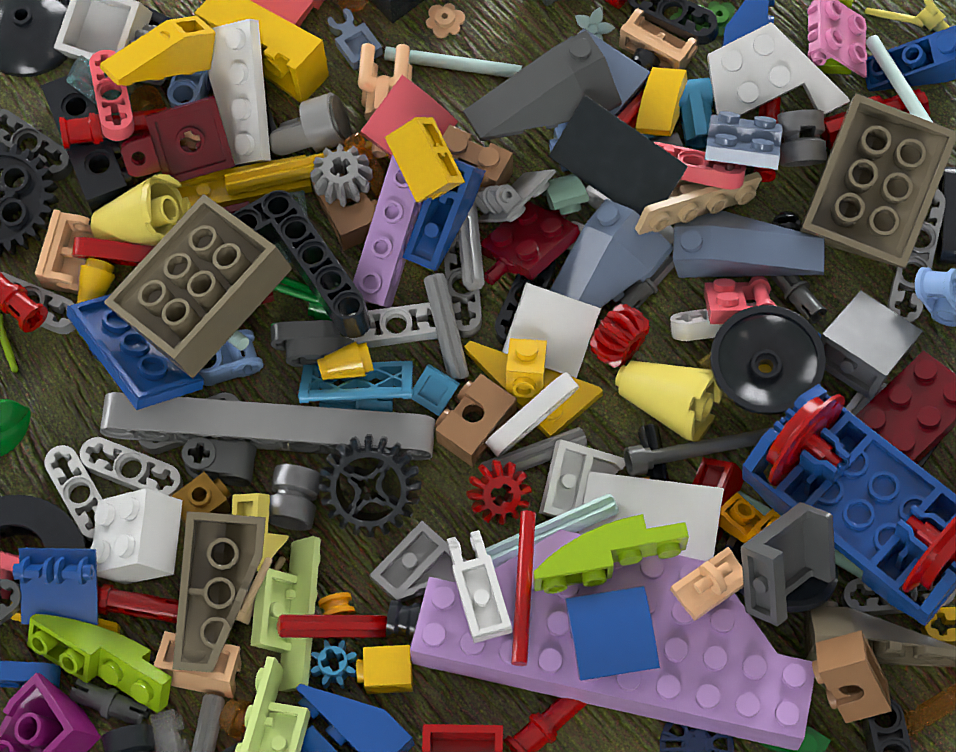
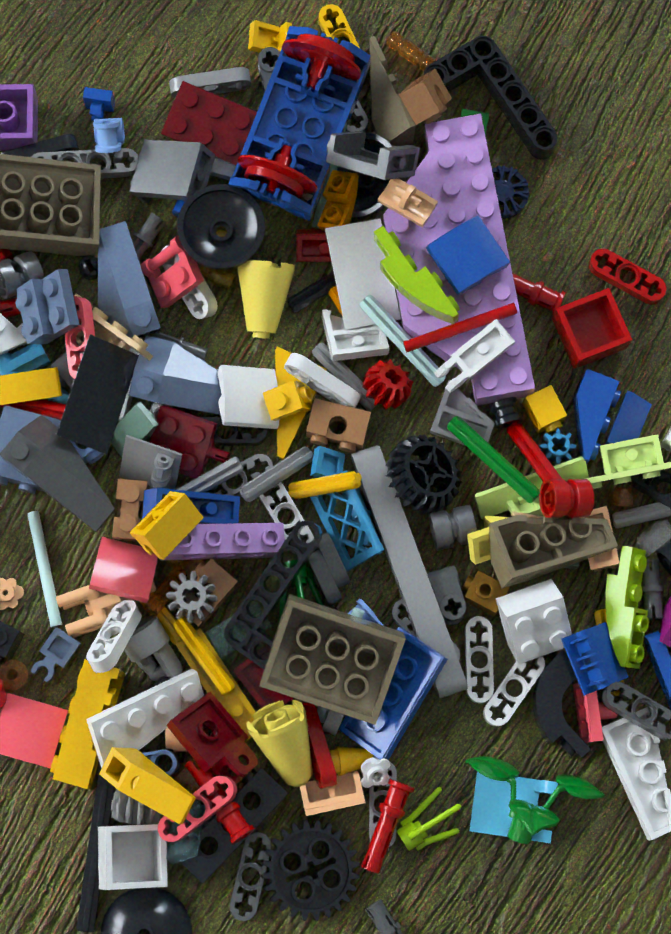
camera: 120 degrees left, 10 degrees up
red pin [97,584,179,624] -> none
yellow cone [317,341,374,381] -> none
light orange bush [318,592,356,615] -> none
red gear [590,304,650,368] -> none
dark grey piece [624,427,774,477] -> none
none -> white beam [86,600,142,673]
none -> yellow axle [288,471,362,499]
none -> white plate [361,757,390,788]
none -> green axle [447,416,540,503]
none -> red wheel [539,479,594,518]

